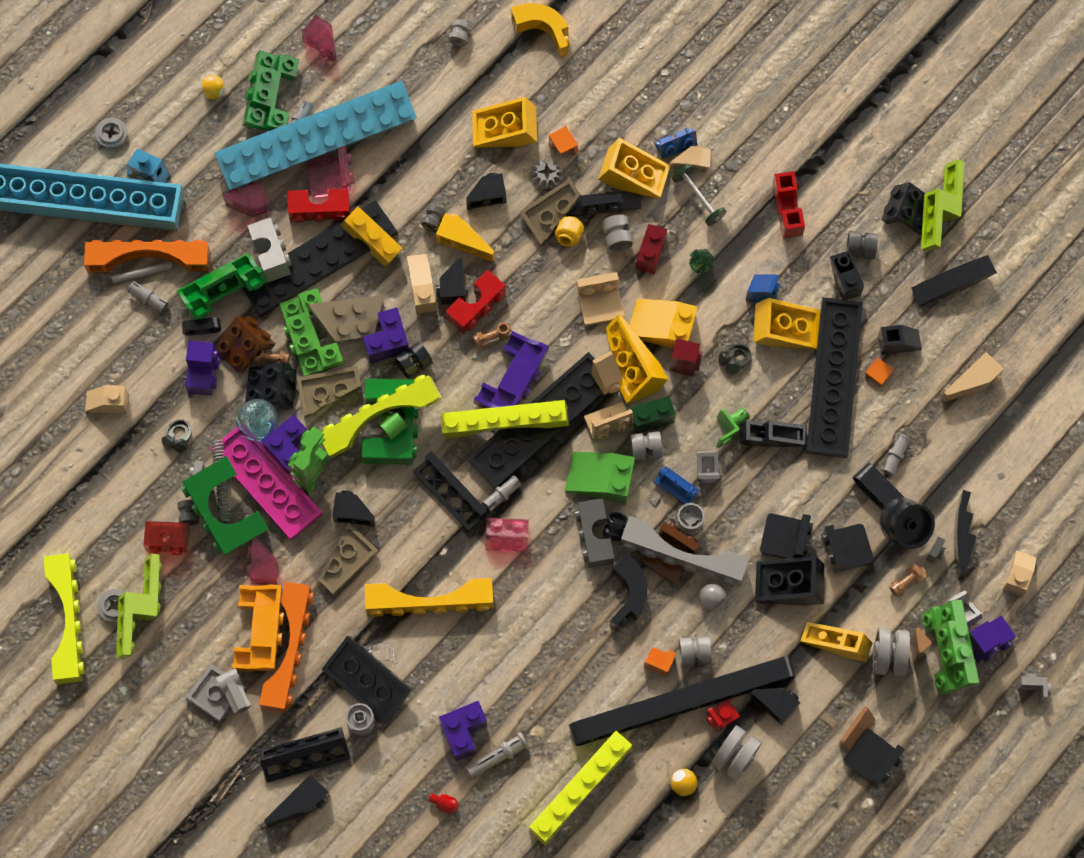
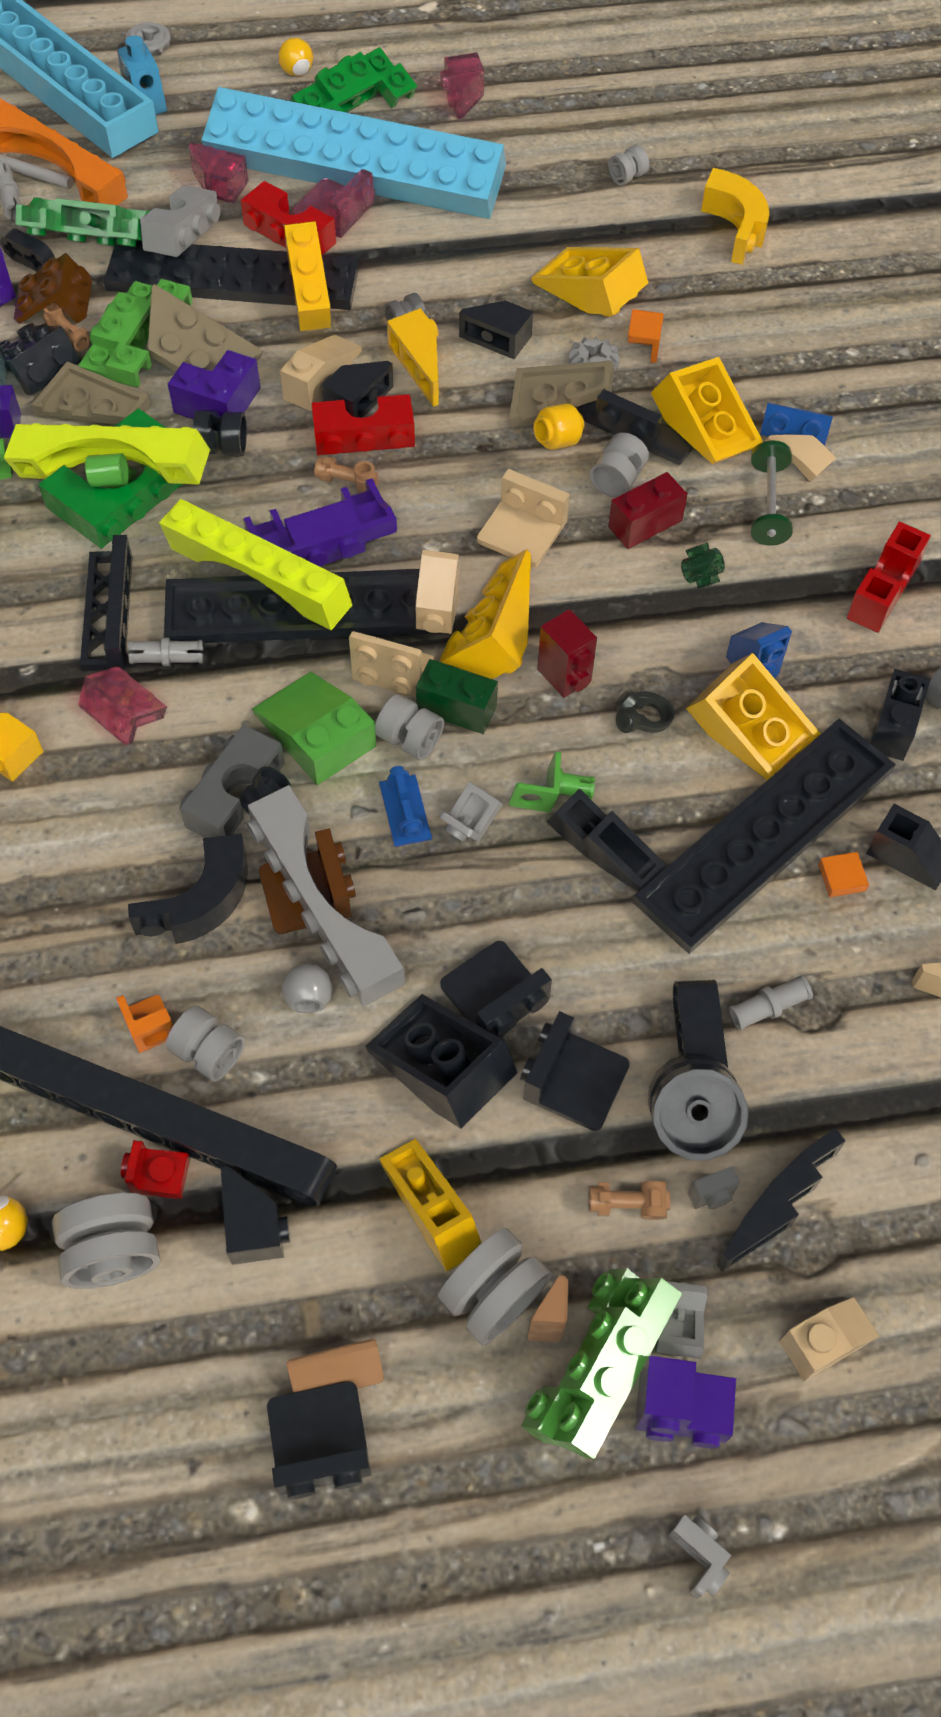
camera: 40 degrees right, 10 degrees down
yellow slope [630,299,697,349] -> none
light grey wheel [676,503,705,537] -> none

